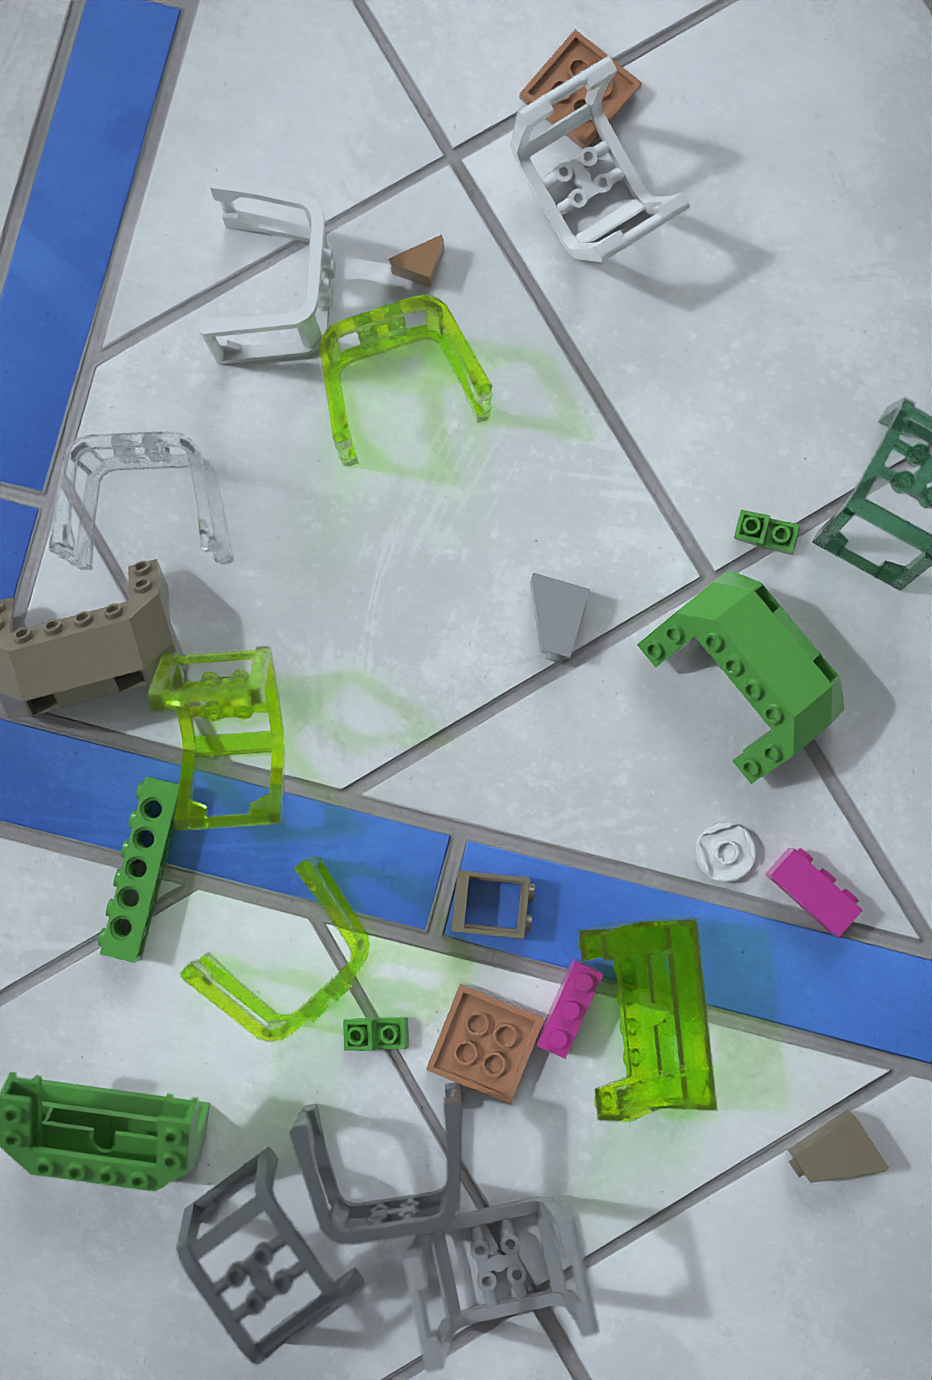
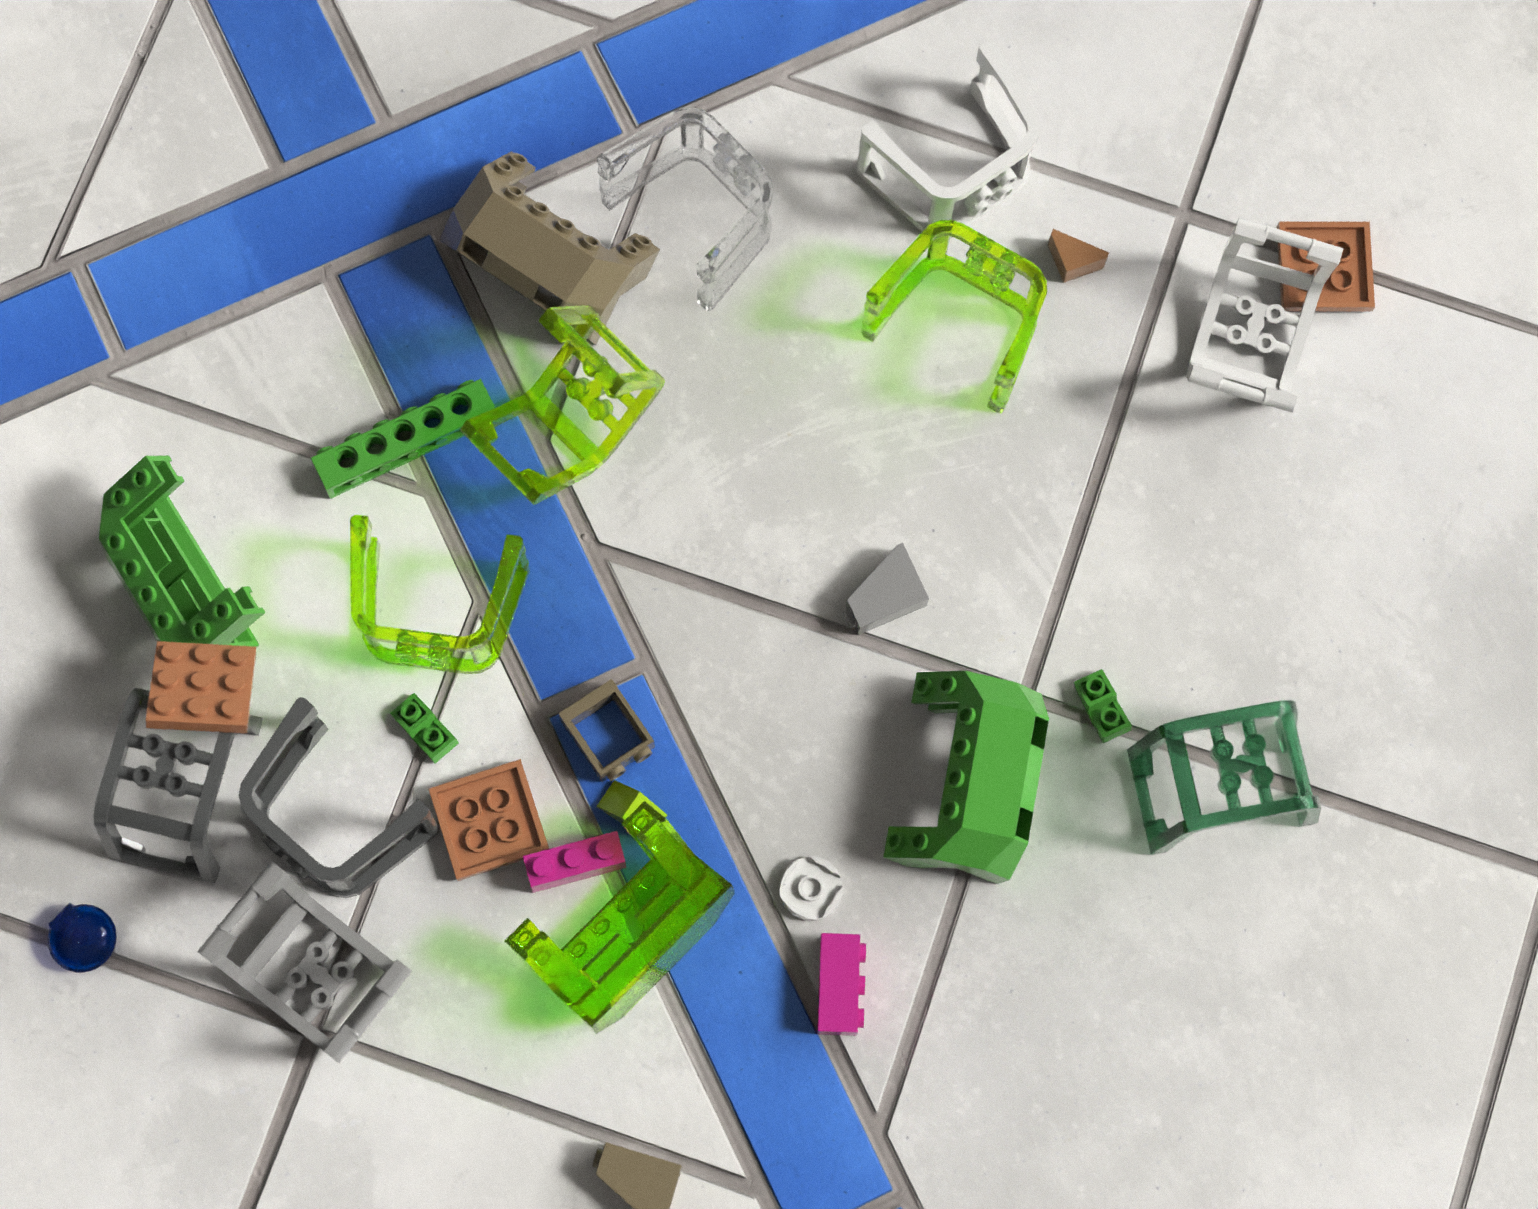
camera: 45 degrees right, 10 degrees down
none -> nougat plate [146,641,256,733]
none -> lime slope [596,780,667,842]

